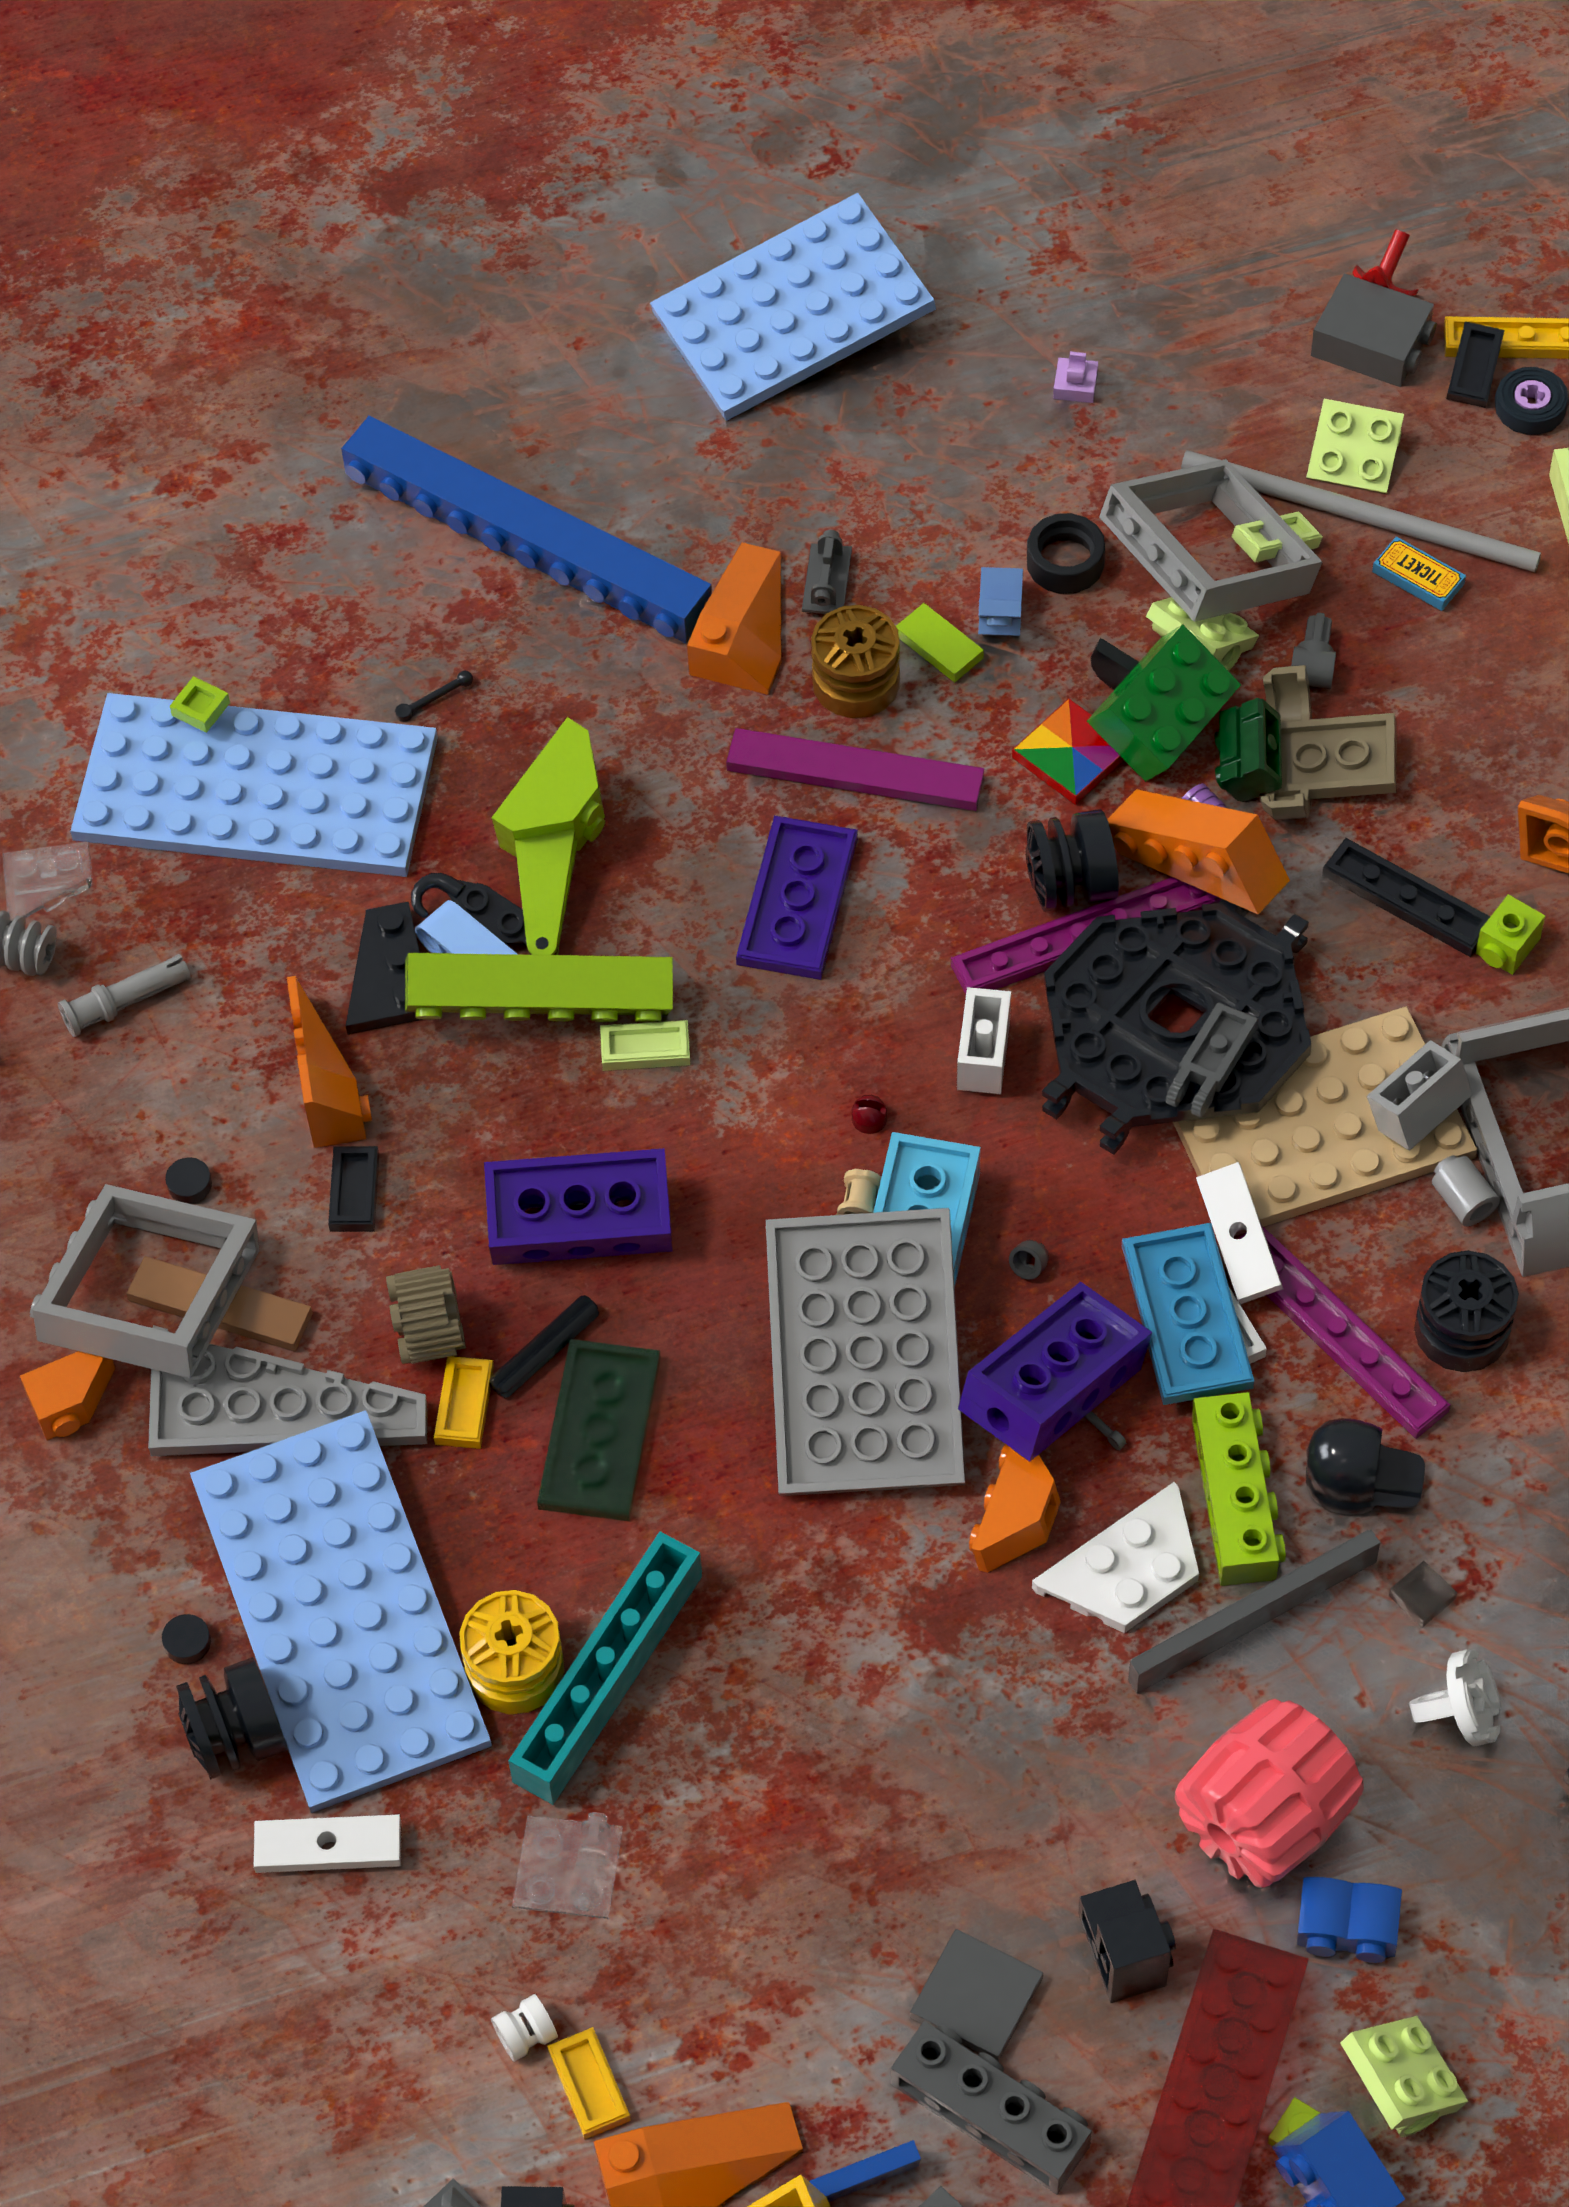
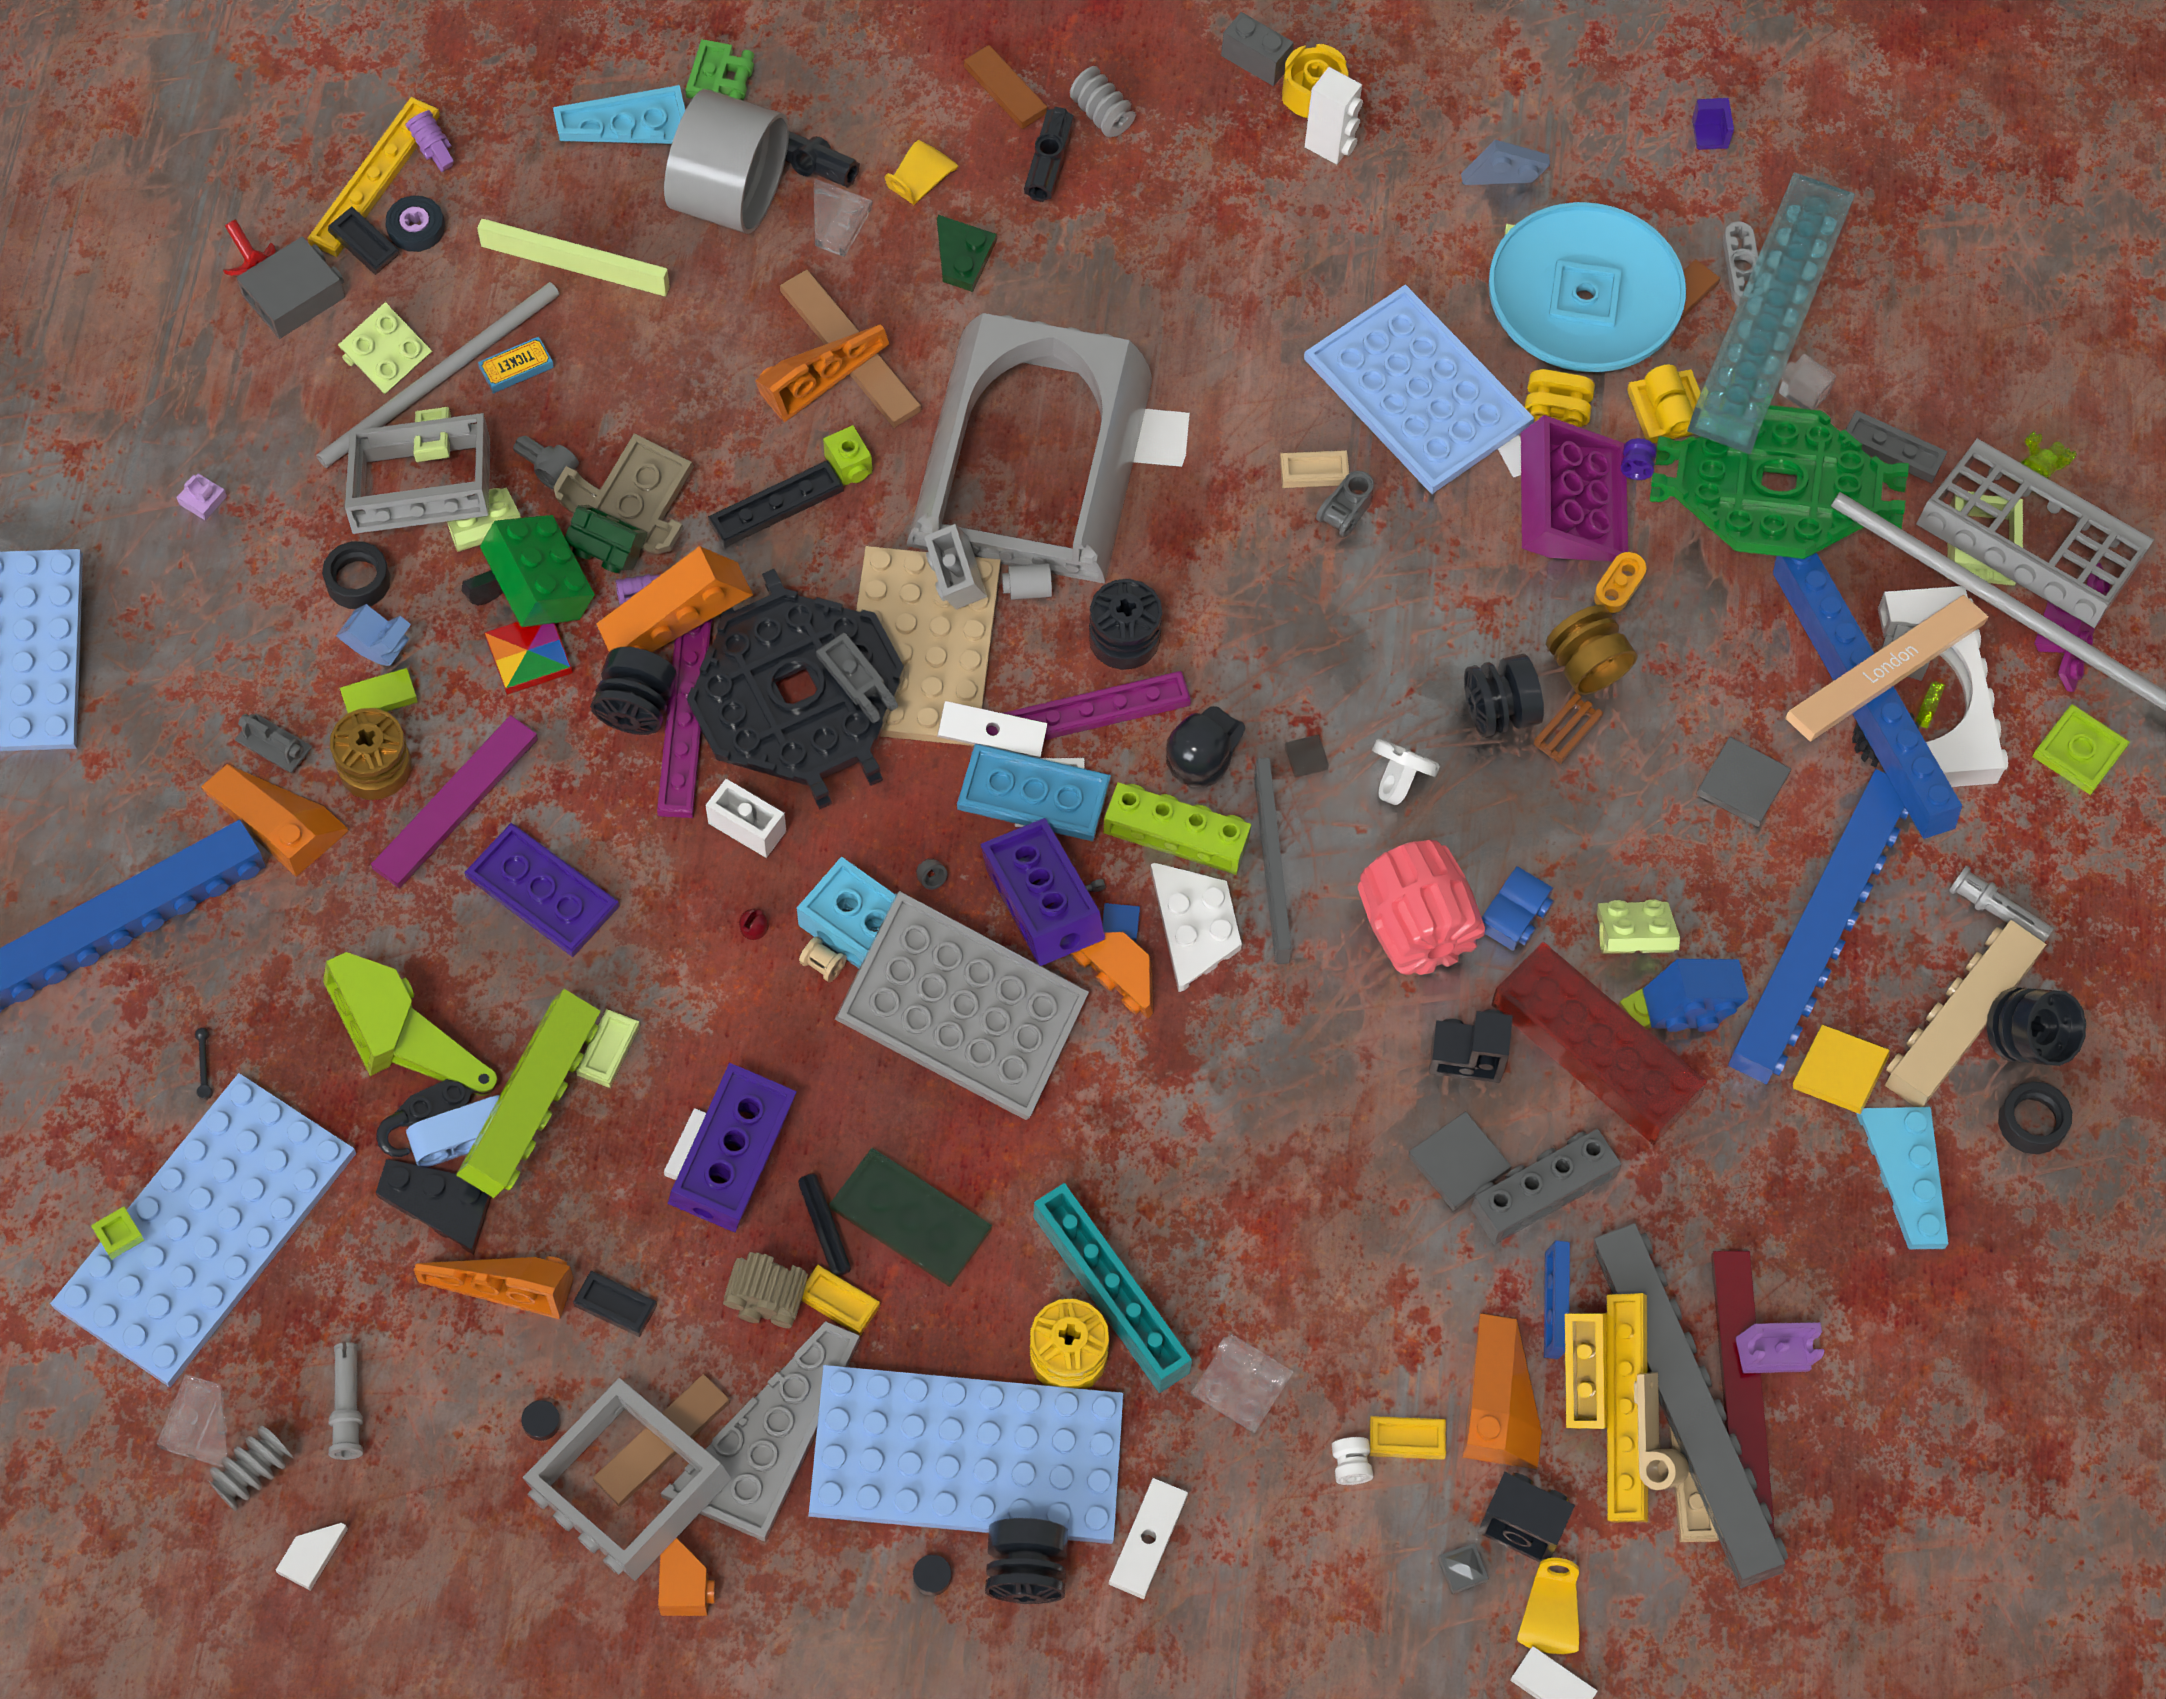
camera: 70 degrees left, 5 degrees up
none -> blue tile [1102,903,1140,943]

